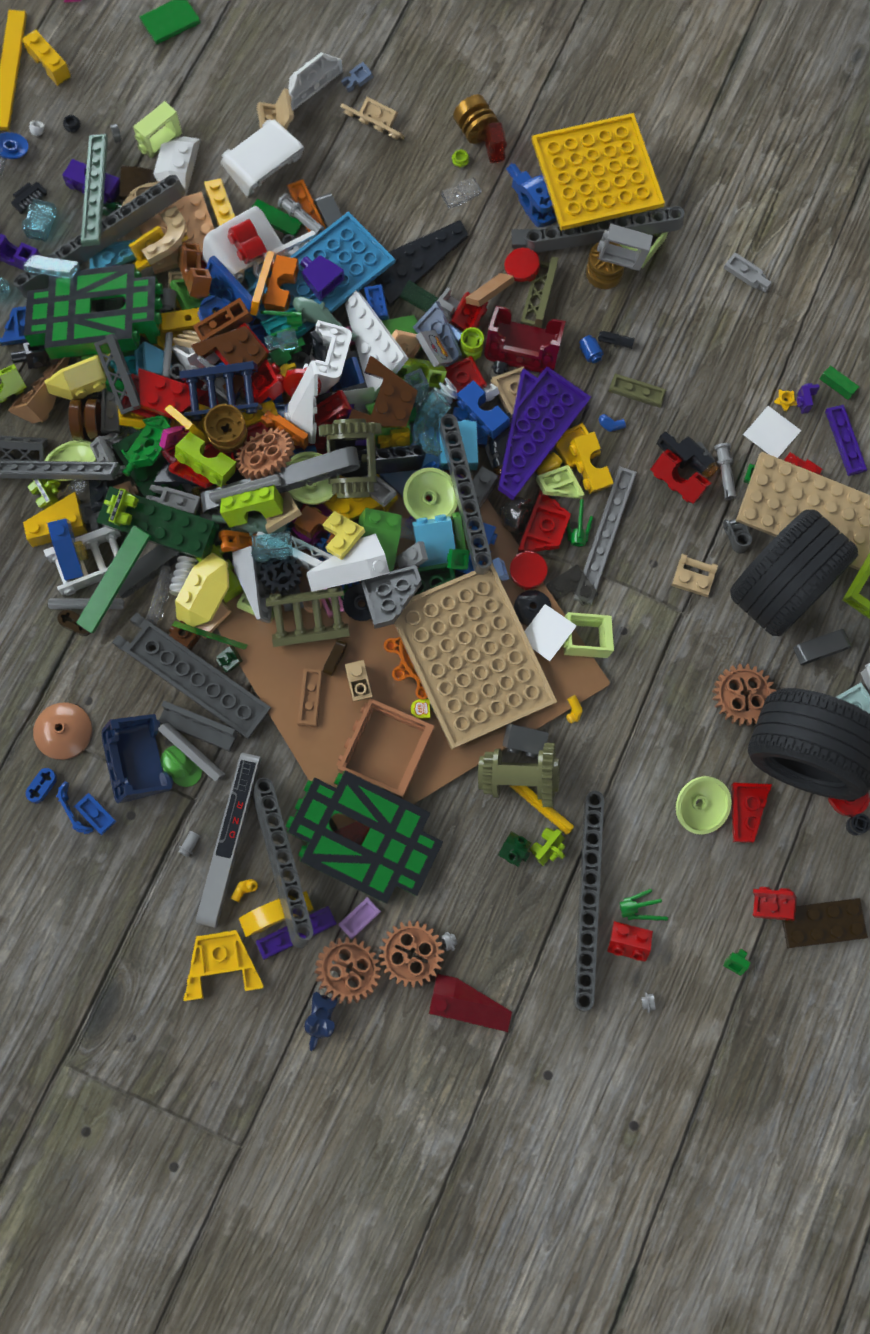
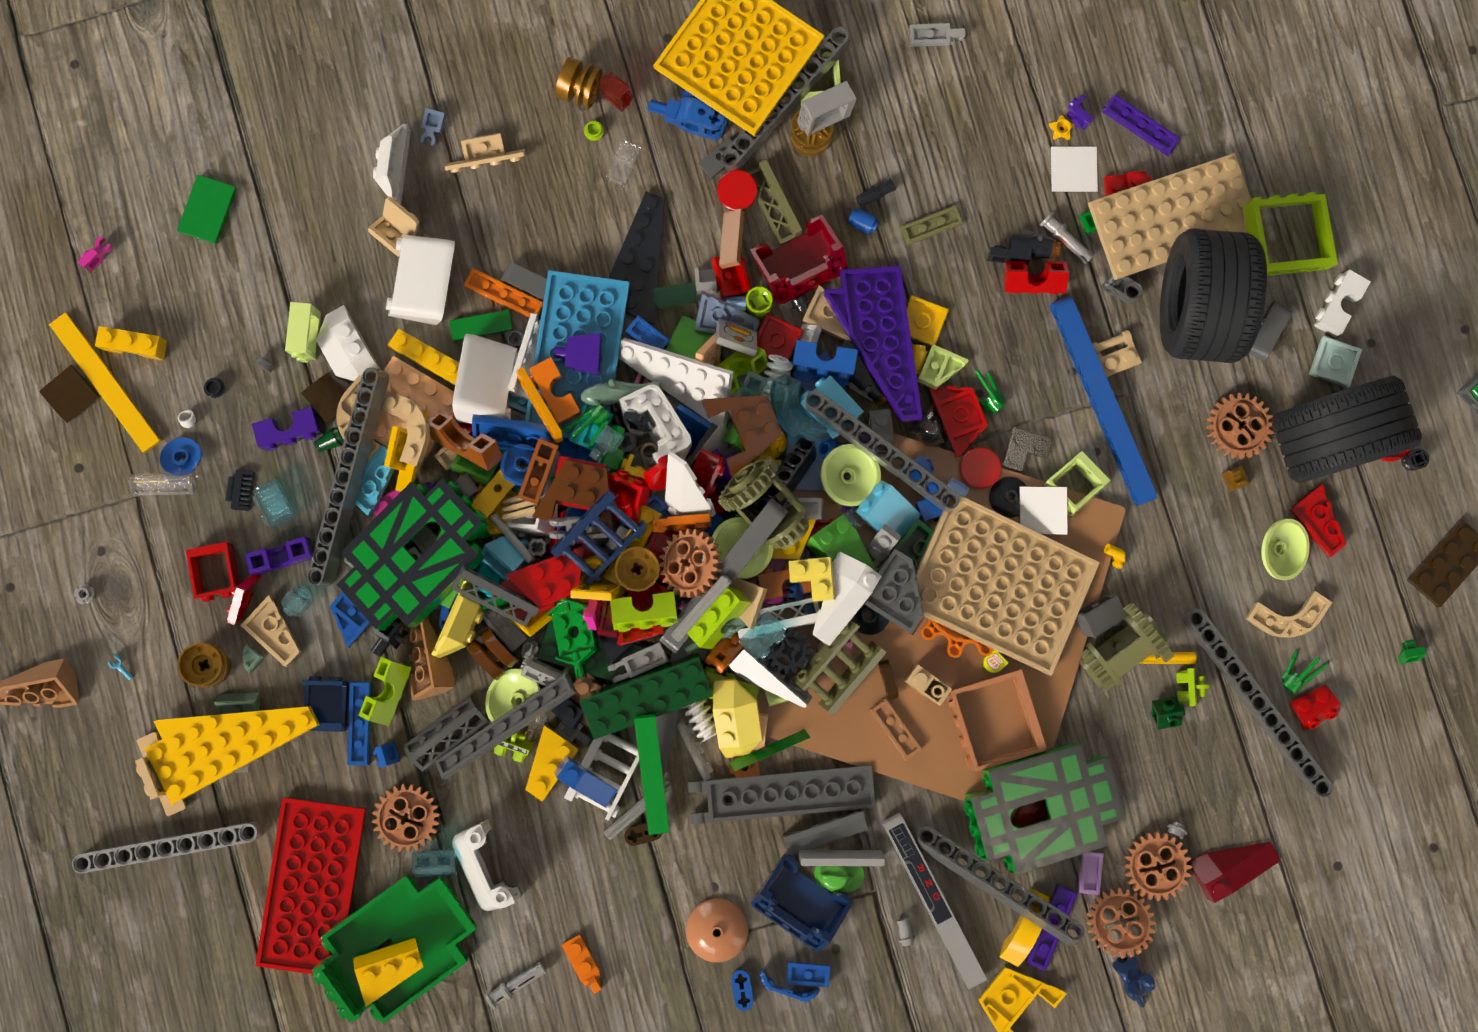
camera: 40 degrees left, 10 degrees up
clear light blue tile [23,255,80,278] -> none
clear yellow tile [74,541,89,561] -> none
sand green tile [81,134,108,247] -> none
lime hips [103,488,139,526] -> none
dark green tile [216,646,243,672] -> none
red brick [228,219,267,264] -> none
yellow arm [230,879,258,903] -> none
light grey pin [278,193,325,236] -> none
green tile [447,549,470,570] -> none
bright green tile [451,512,466,550] -> none
yellow arch [570,431,614,494] -> none
light grey tile [574,466,637,605] -> none
blue arm [599,414,626,432] -> none
light grey plate [641,992,656,1013] -> none
red bracket [753,887,797,921] -> none
green slope [820,365,859,400] -> none
none -> blue beam [1050,296,1157,507]
none -> pearl gold tile [1221,466,1250,492]
none -> tan plate [1245,591,1333,638]

